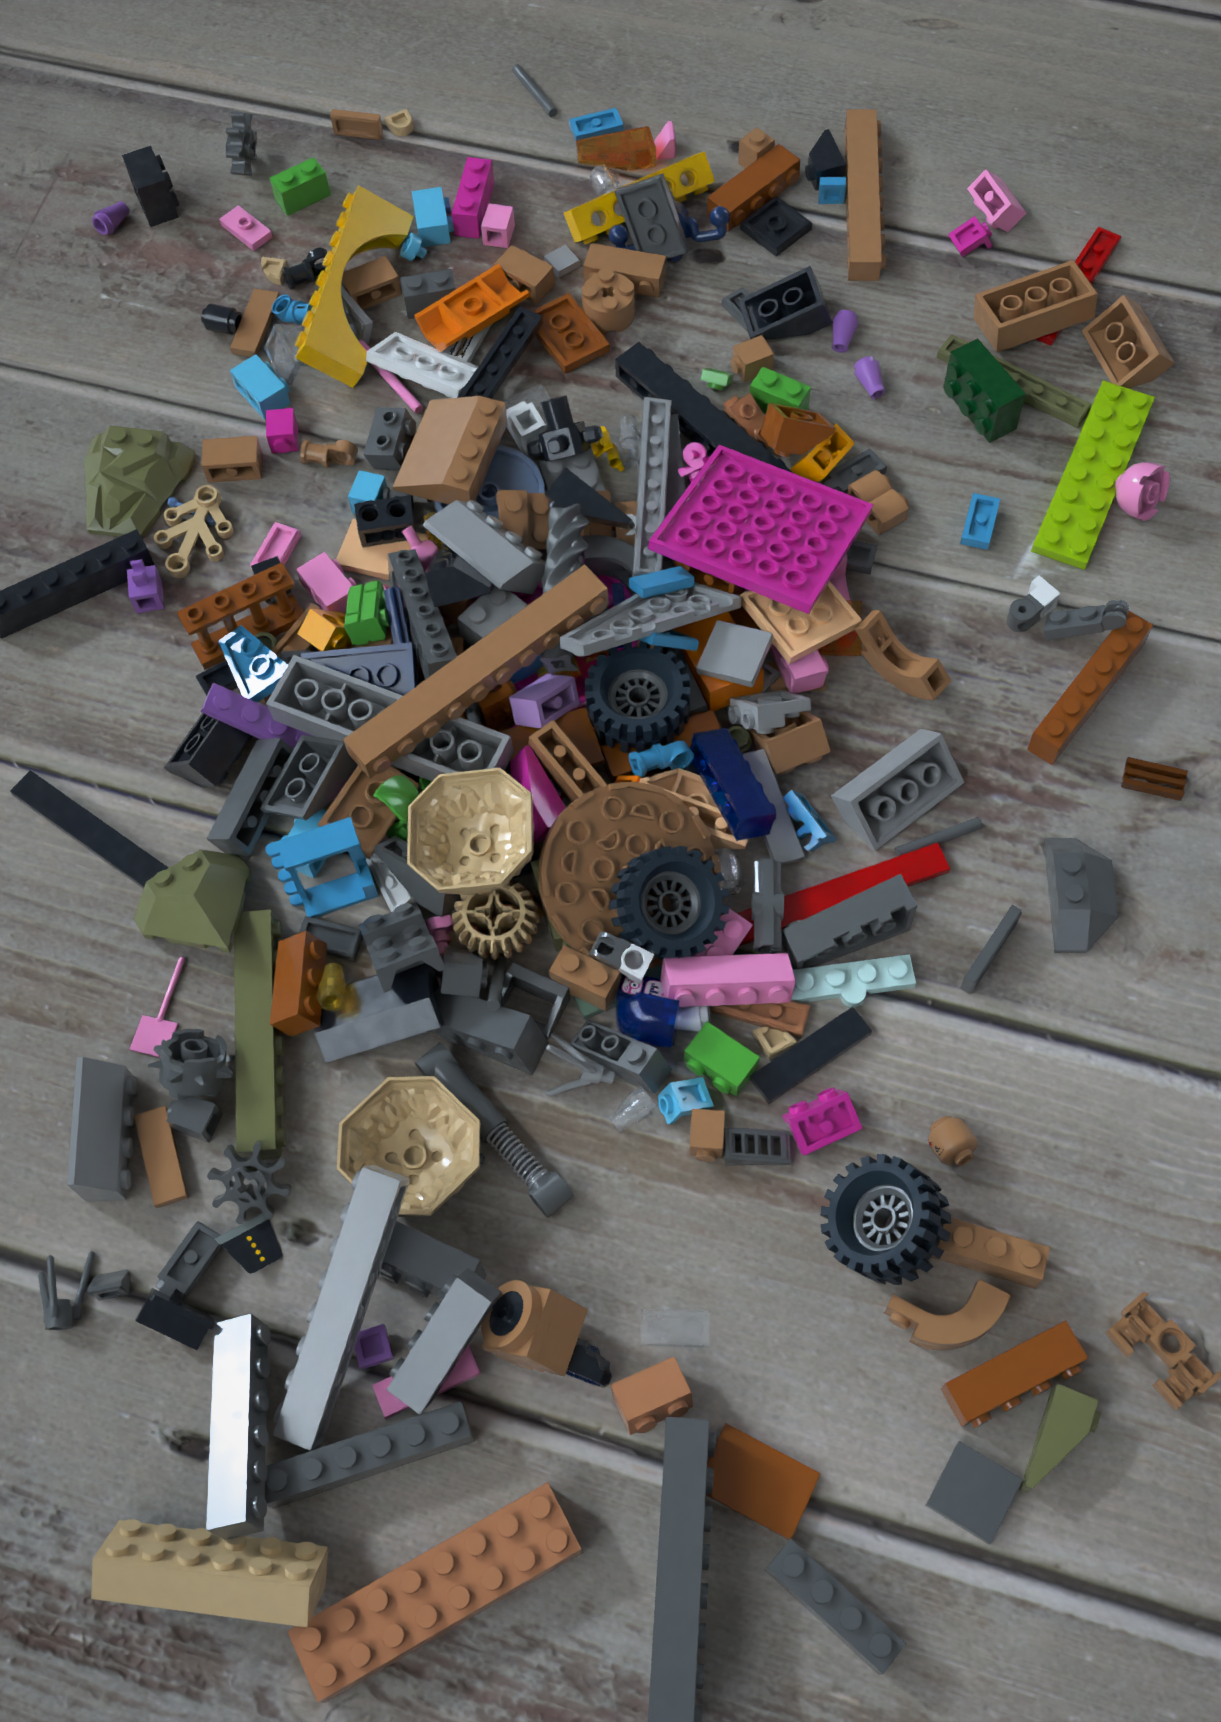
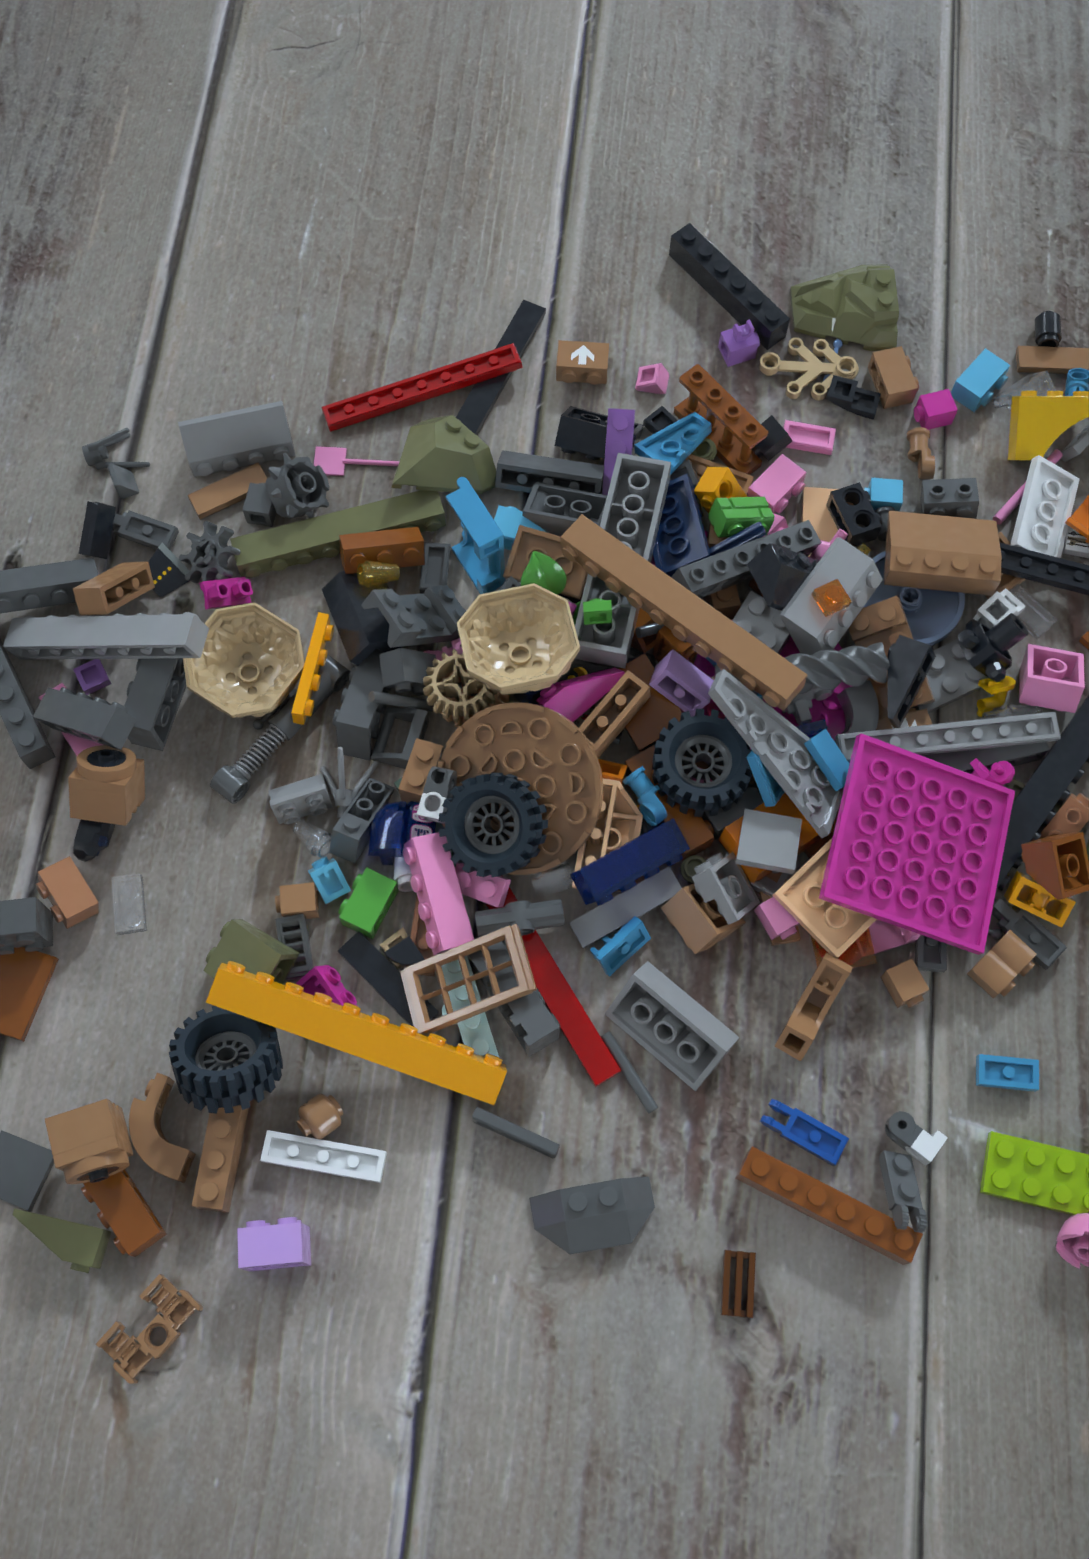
camera: 75 degrees right, 5 degrees up
none -> medium nougat piece [45,1098,133,1184]
none -> medium nougat brick [73,562,155,615]
none -> dark pink hips [199,577,253,610]
none -> olive slope [203,919,300,984]
none -> light orange brick [206,961,507,1105]
none -> lavender brick [237,1217,311,1272]
none -> white plate [260,1130,387,1183]
none -> light grey bracket [268,774,333,824]
none -> light orange plate [291,612,334,725]
none -> red tile [321,343,523,432]
none -> black tile [385,936,425,966]
none -> medium nougat piece [400,924,537,1036]
none -> medium nougat brick [556,340,609,385]
none -> bright green plate [583,598,612,625]
none -> bright pink slope [635,363,669,394]
none -> blue hinge [760,1099,849,1166]
none -> clear orange plate [811,579,852,617]
none -> black slope [827,375,881,420]
none -> medium nougat brick [881,958,930,1008]
none -> bright pink brick [1019,644,1085,713]

